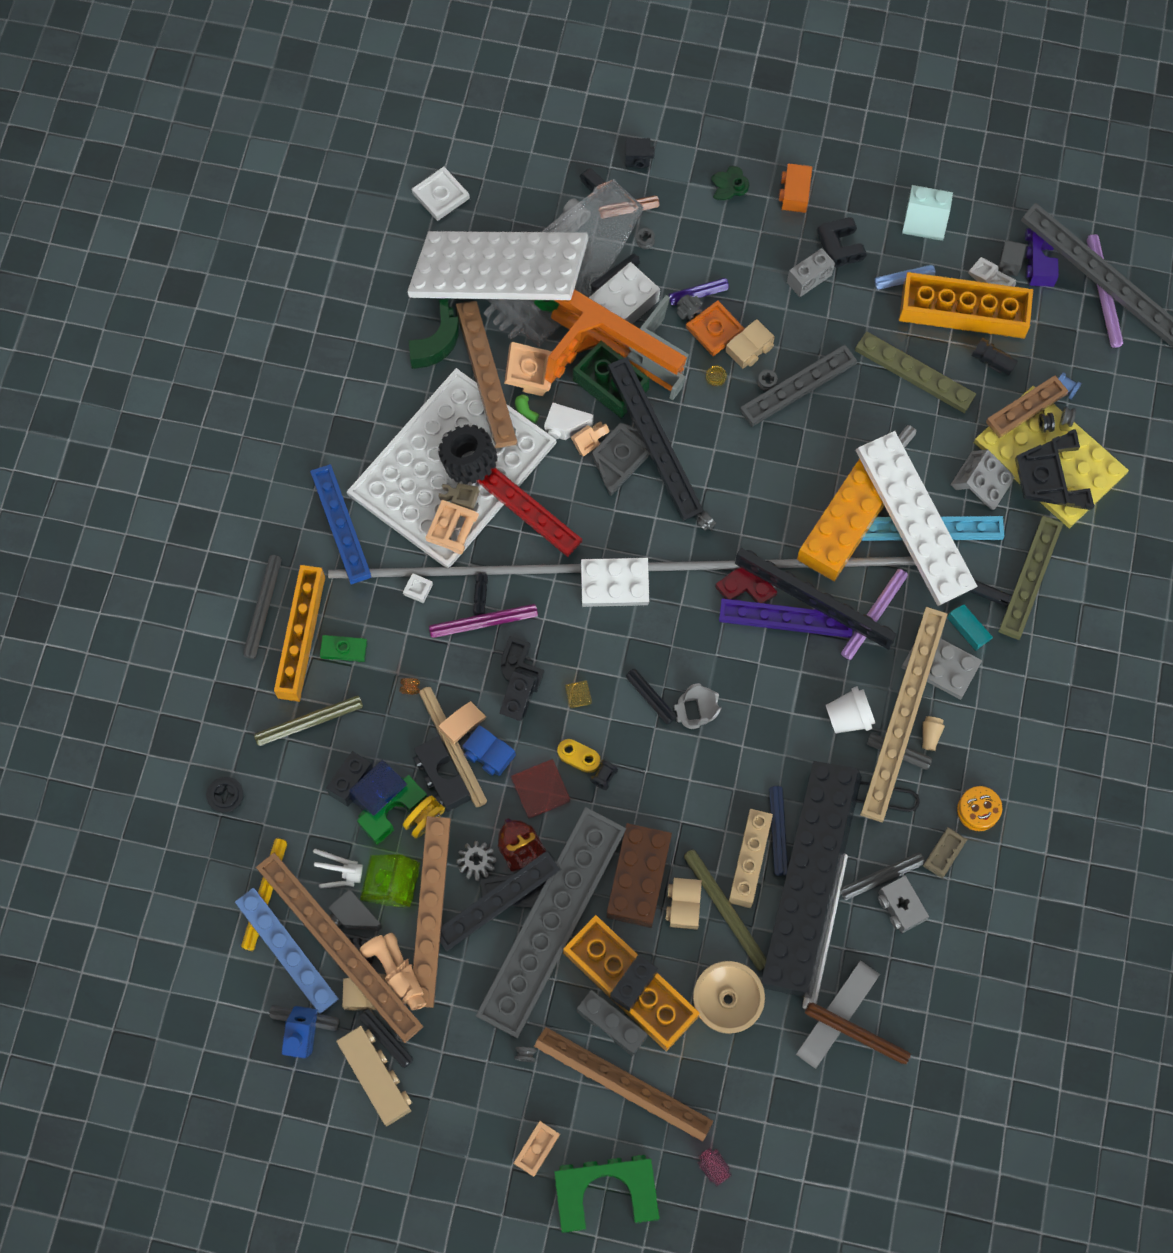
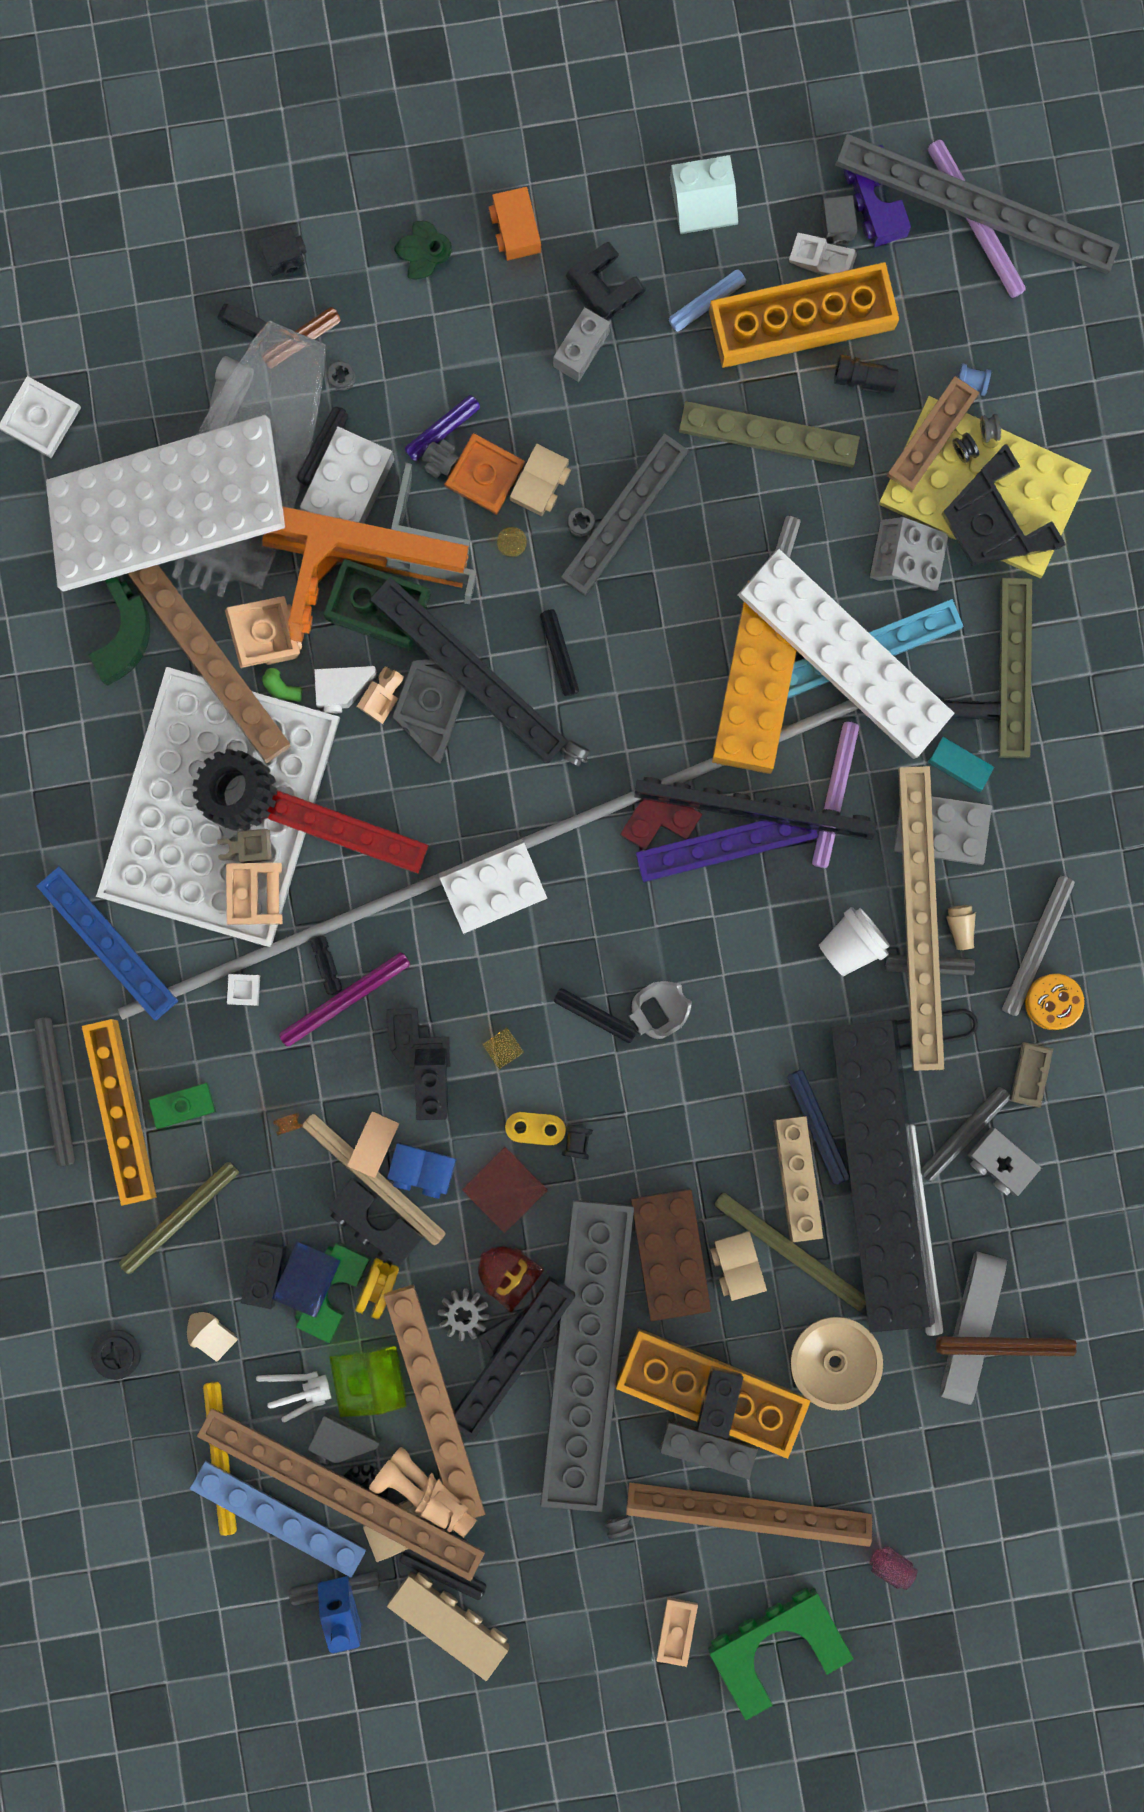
camera: 25 degrees left, 15 degrees up
none -> tile [187,1312,238,1362]
none -> black axle [540,609,579,696]
none -> light grey axle [1002,876,1075,1016]

